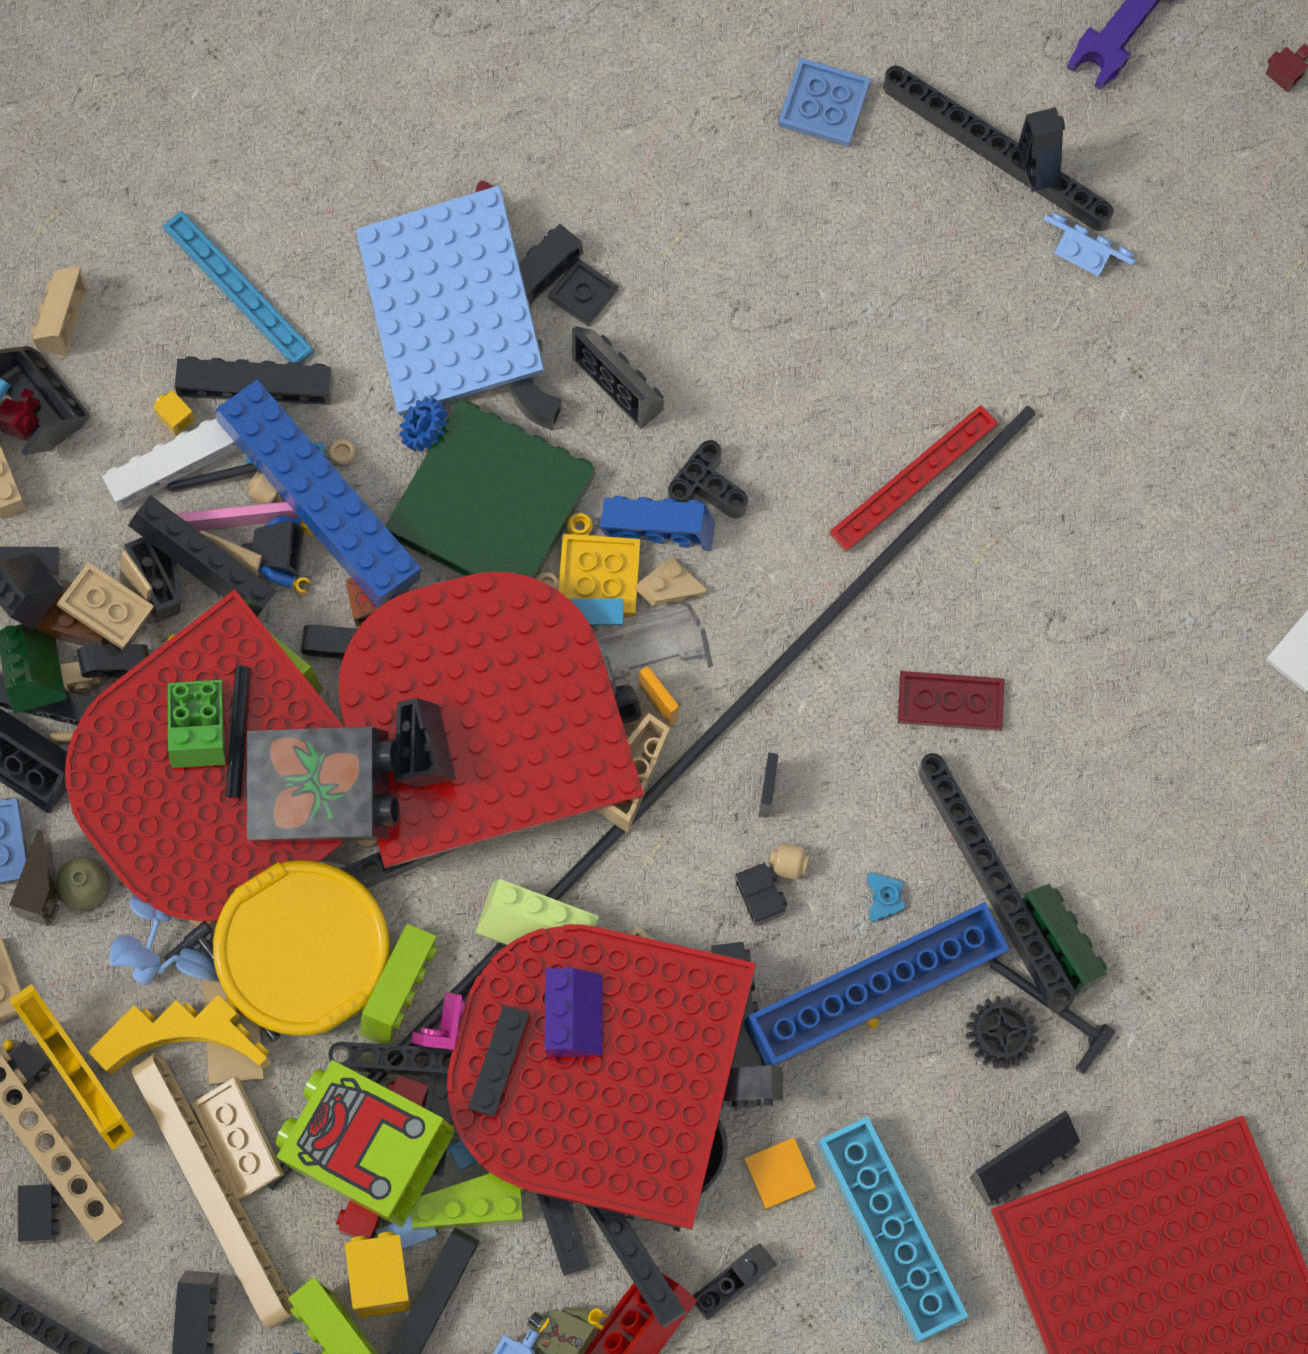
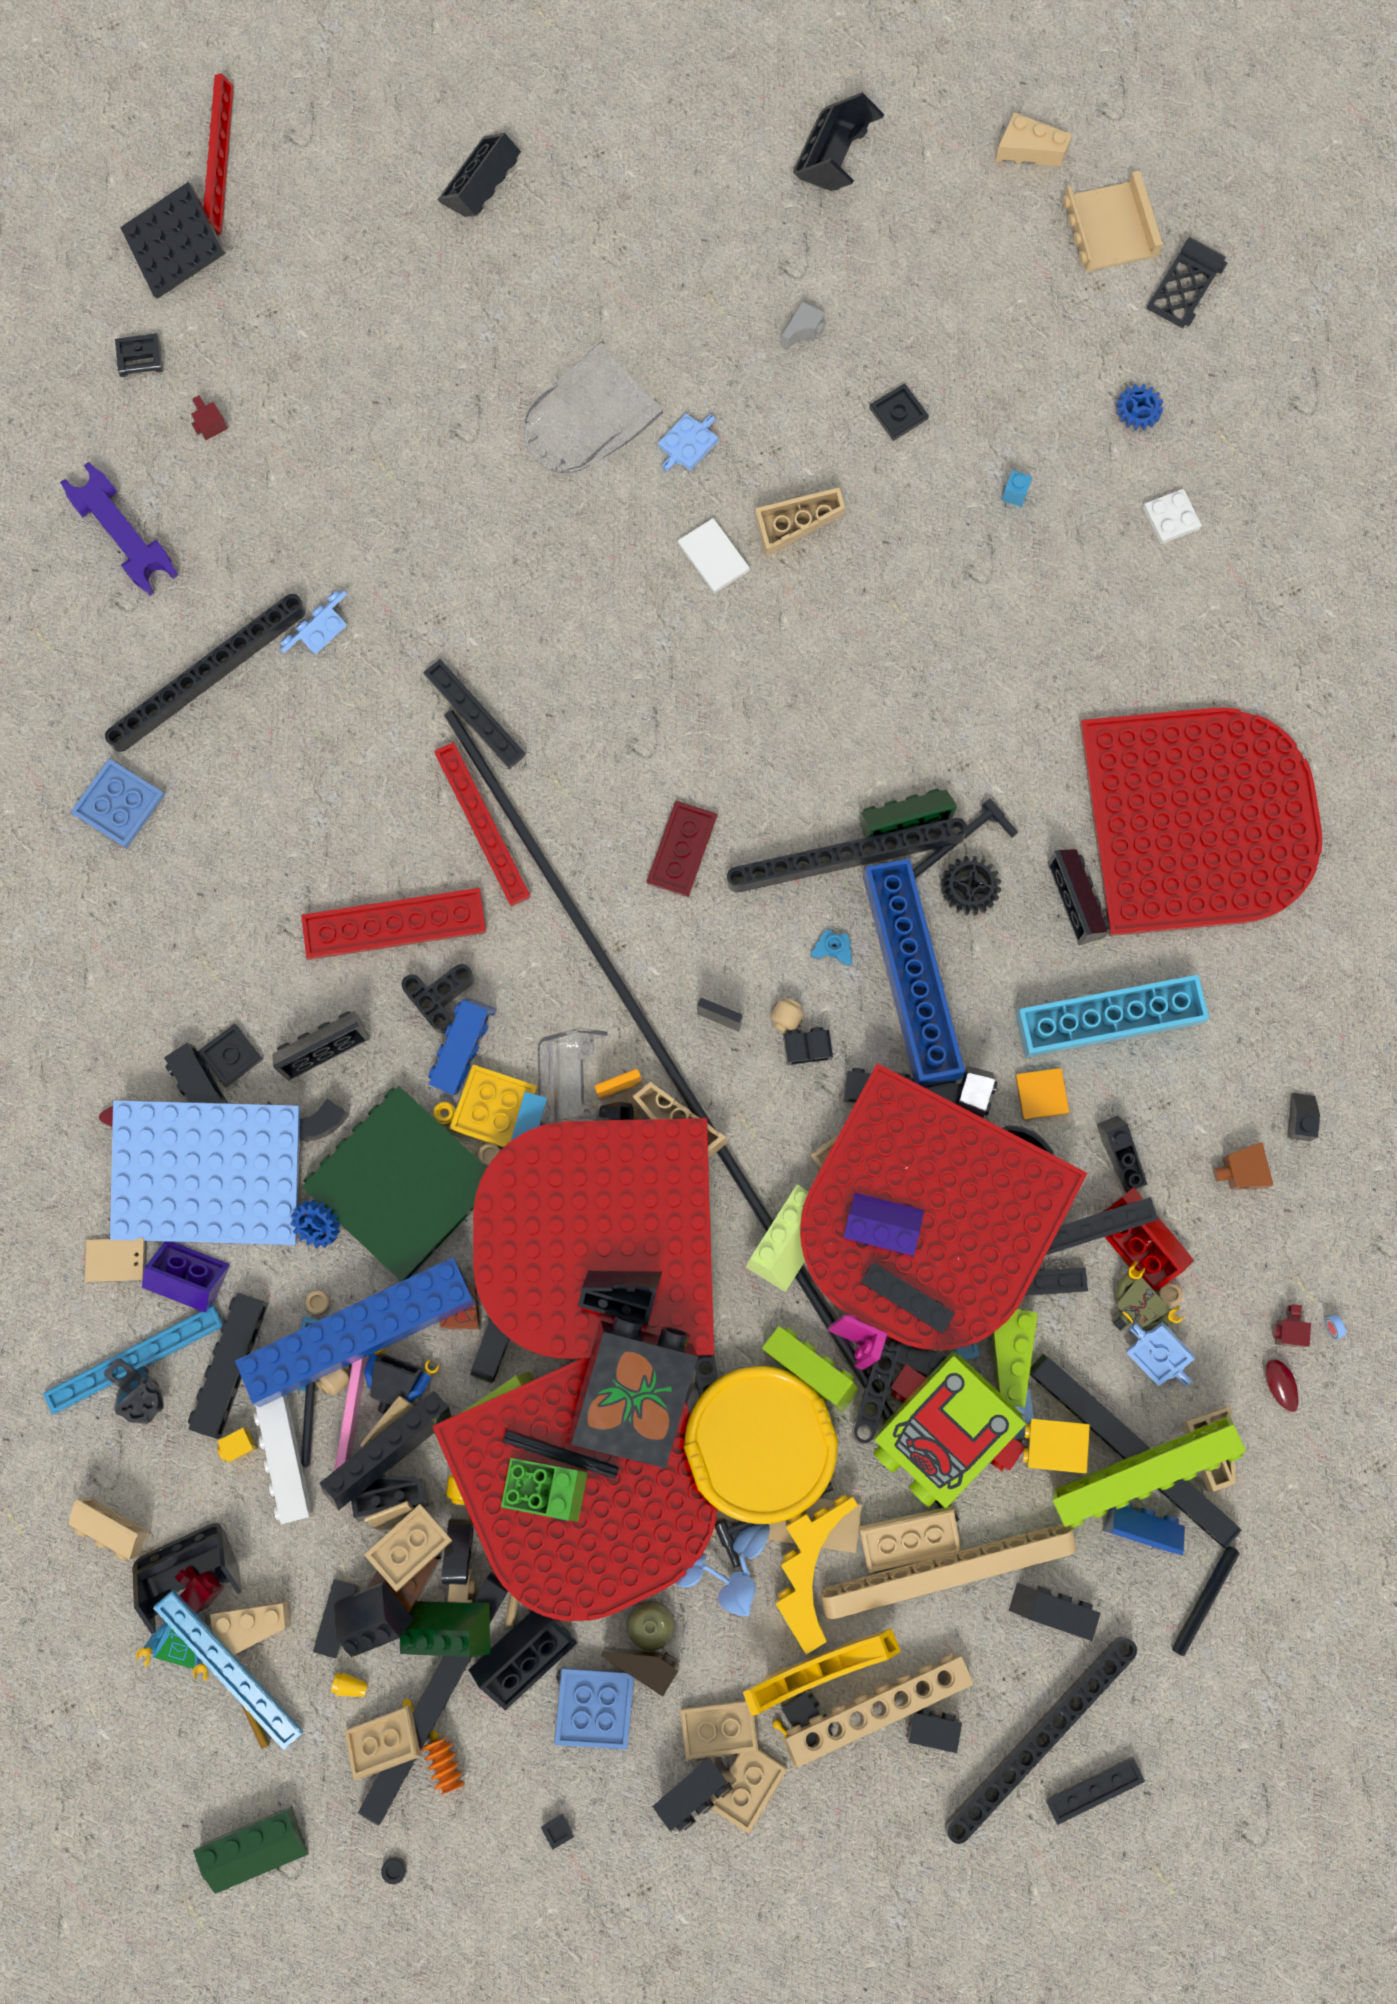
camera: 70 degrees left, 5 degrees up
tan wing [635,556,707,606] -> none
black wedge [1017,107,1065,192] -> none
none -> tan container [85,1238,145,1283]
none -> black piece [104,1359,164,1424]
none -> dark purple slope [142,1241,230,1313]
none -> red plate [301,888,486,960]
none -> black plate [423,659,526,769]

